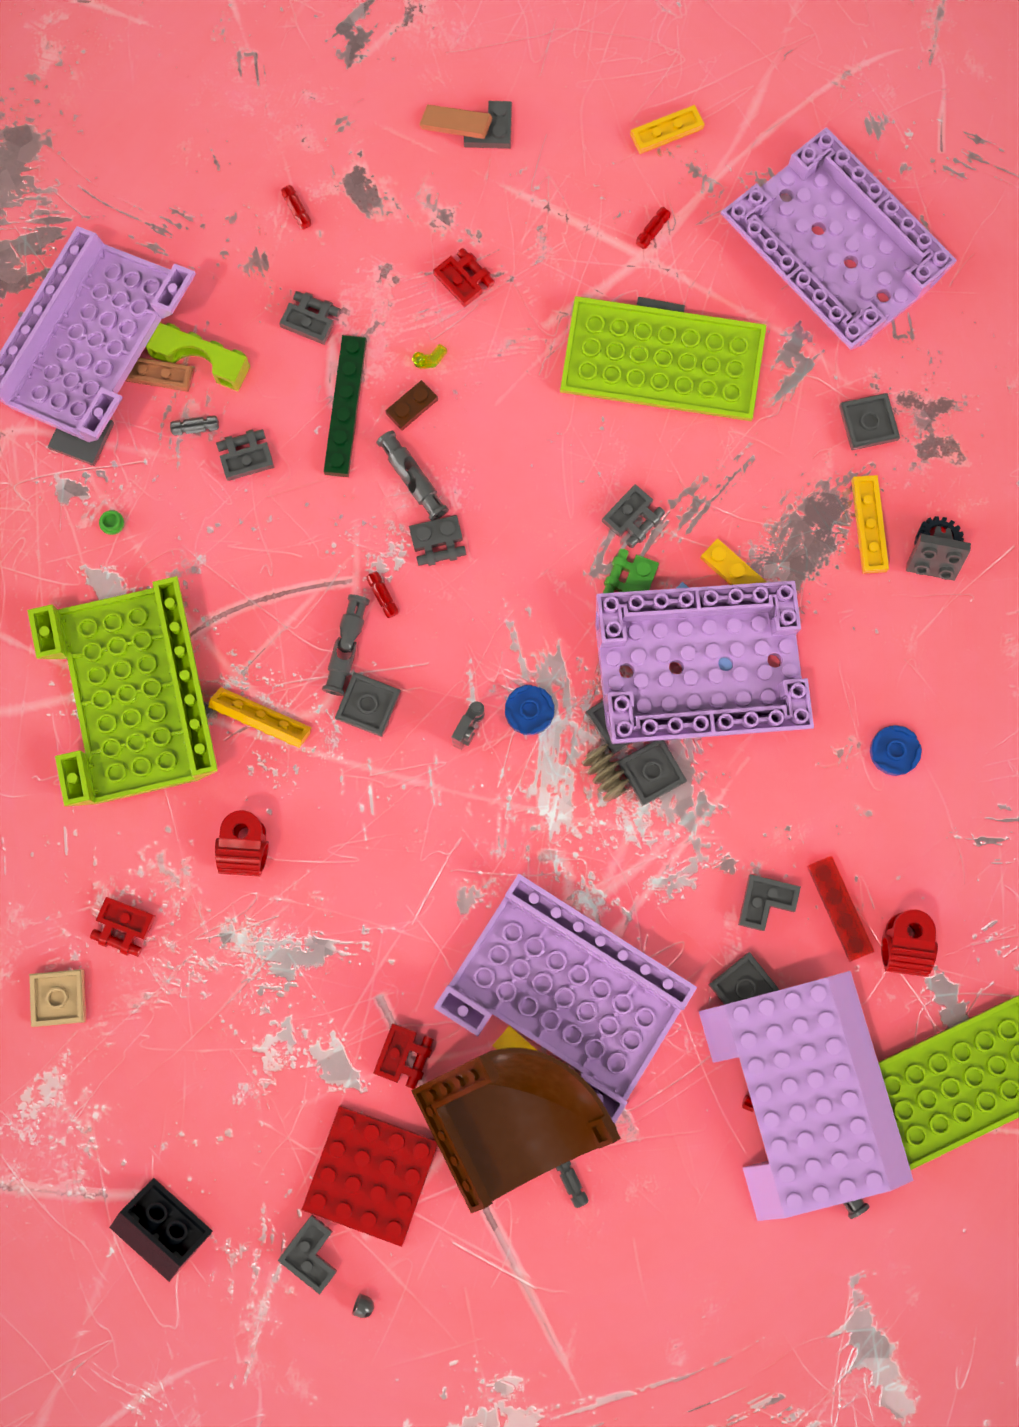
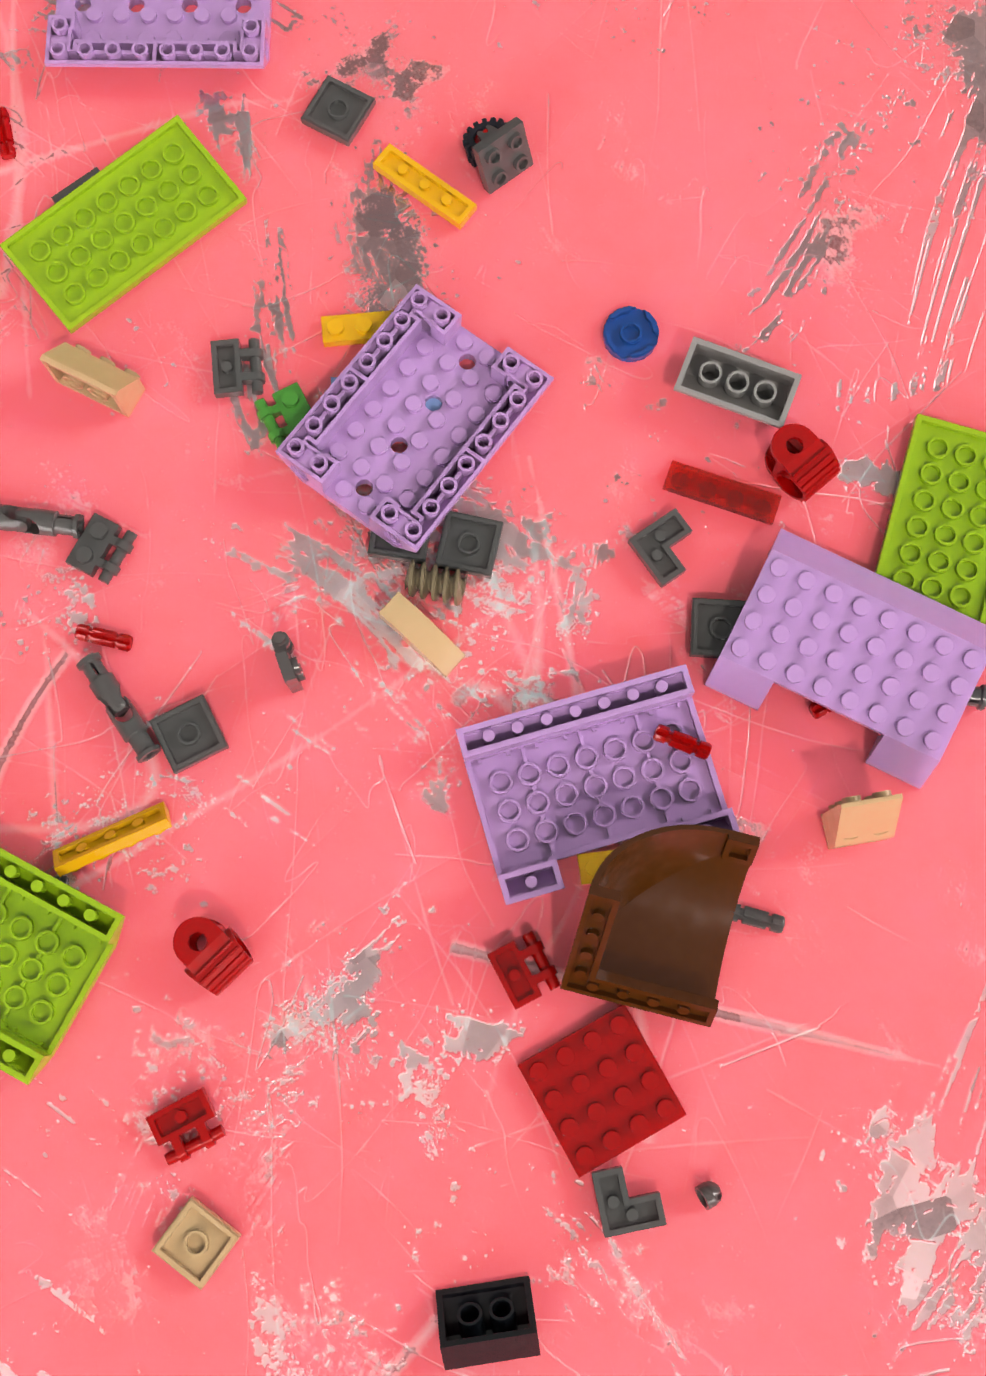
camera: 45 degrees left, 0 degrees up
blue tile [505,685,555,735] -> none
none -> tan slope [39,342,146,417]
none -> tan slope [379,591,465,677]
none -> red axle [653,724,712,760]
none -> light grey slope [673,336,802,428]
none -> tan slope [821,790,903,850]

